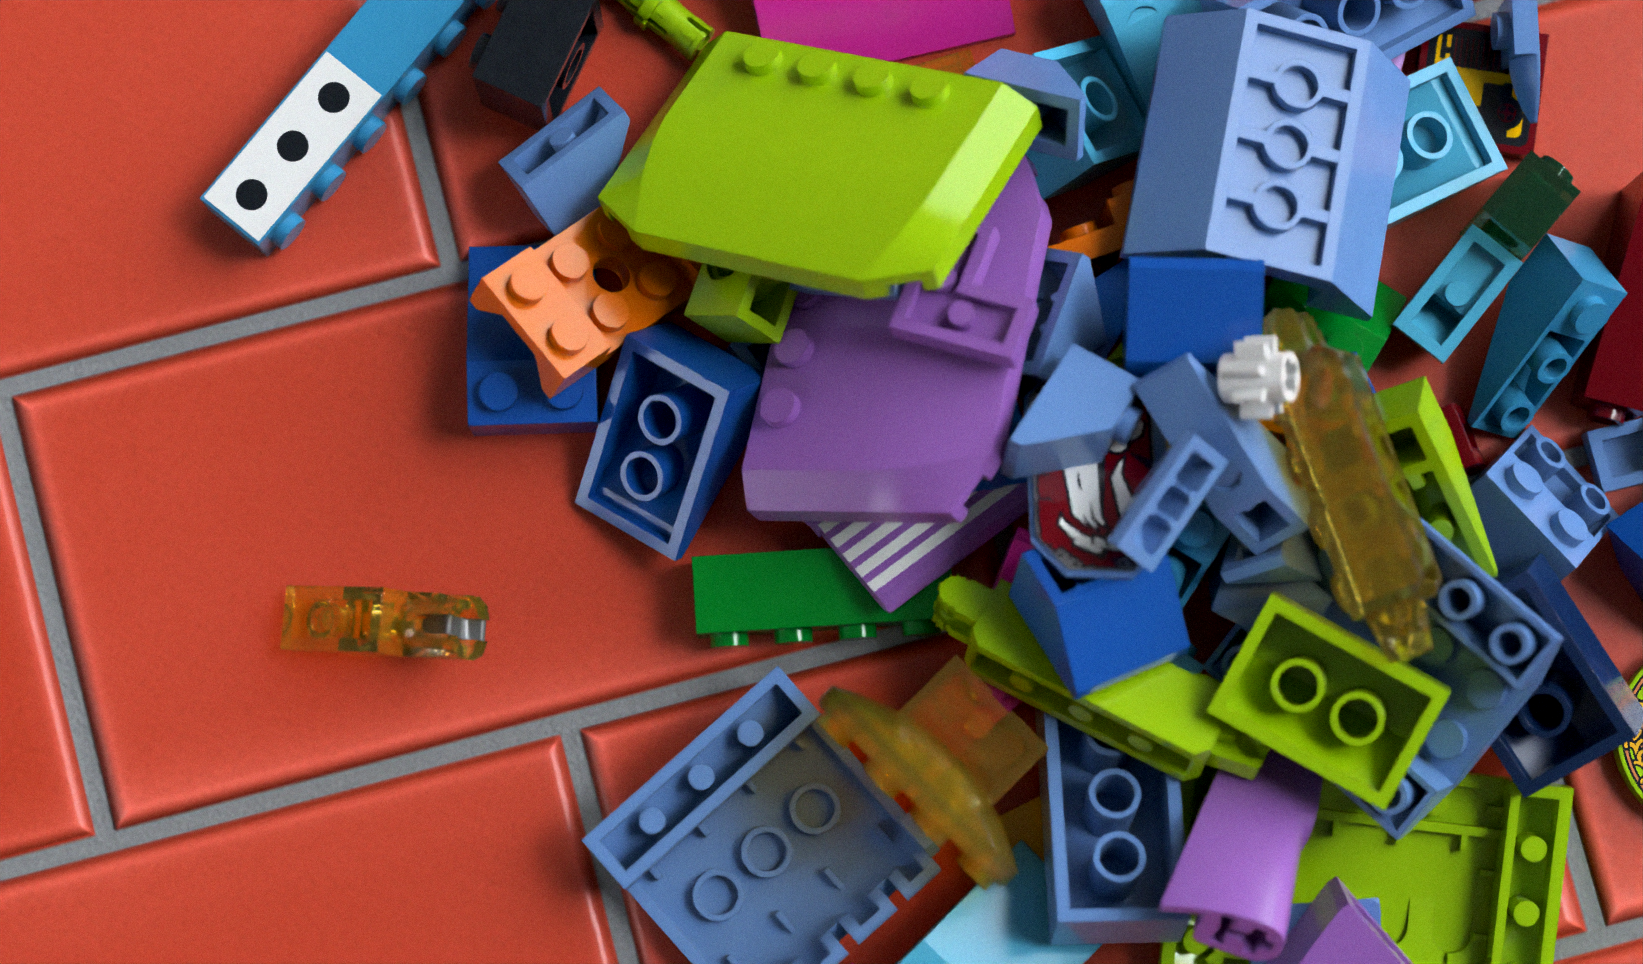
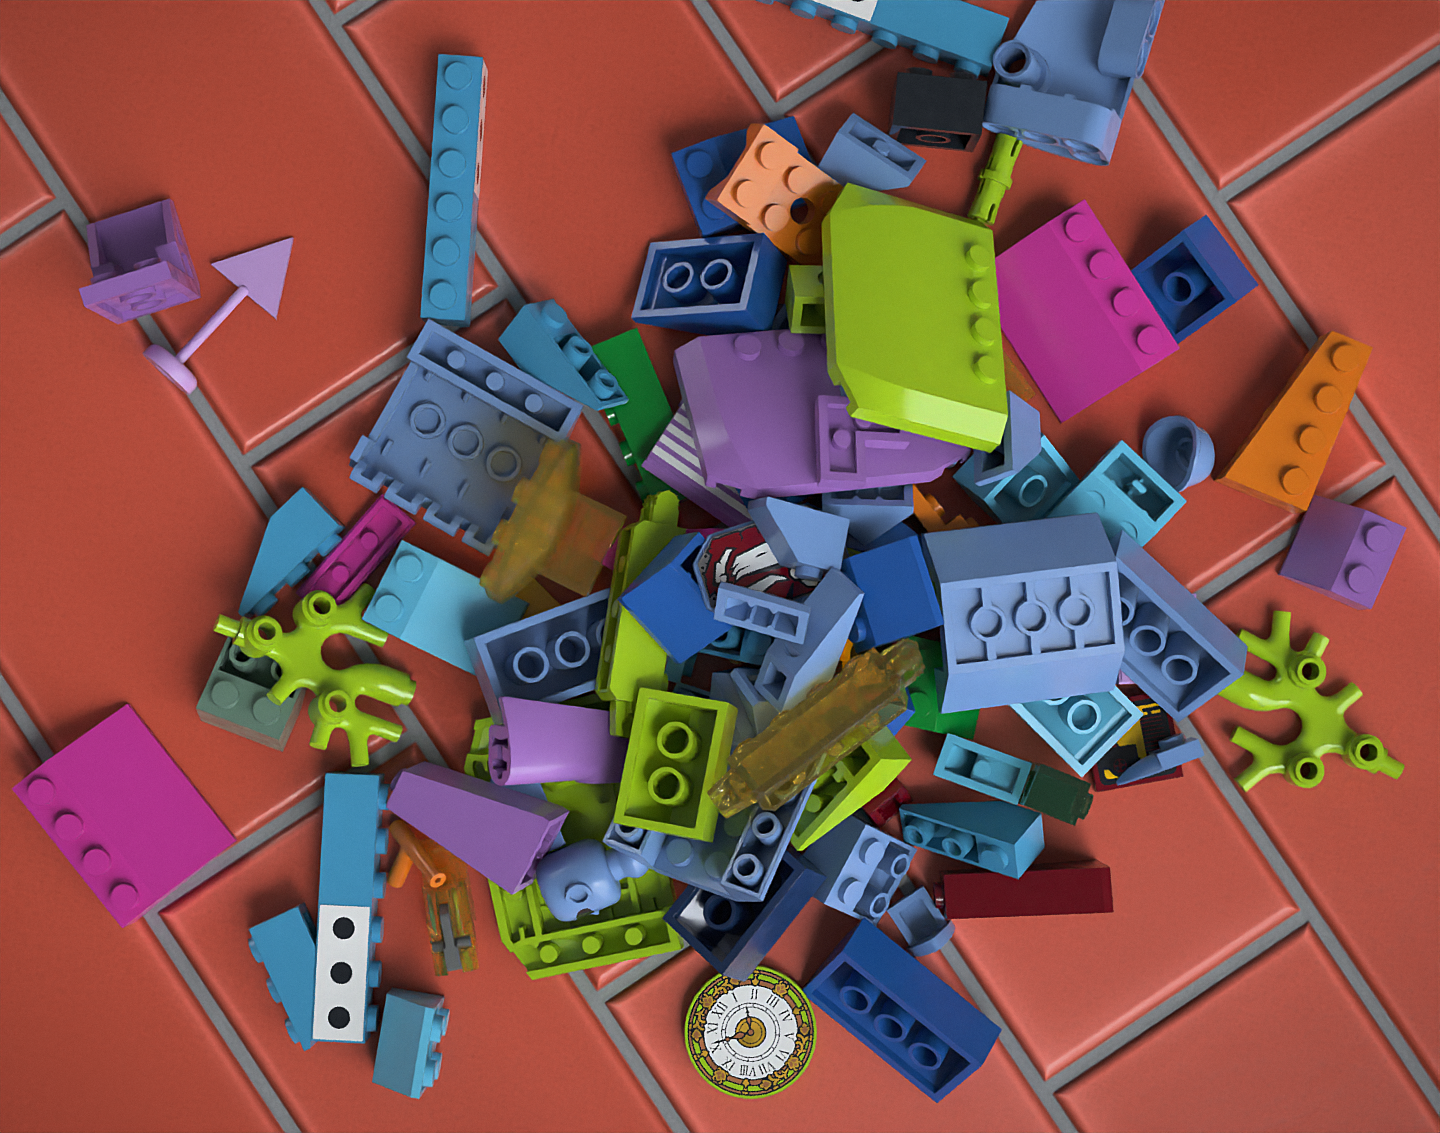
camera: 80 degrees right, 5 degrees up
clear yellow plate [280,585,489,661] -> none
white gear [1217,335,1300,420] -> none
none -> dark azure brick [420,54,488,327]
none -> dark azure slope [498,299,629,411]
none -> medium blue piece [535,838,649,922]

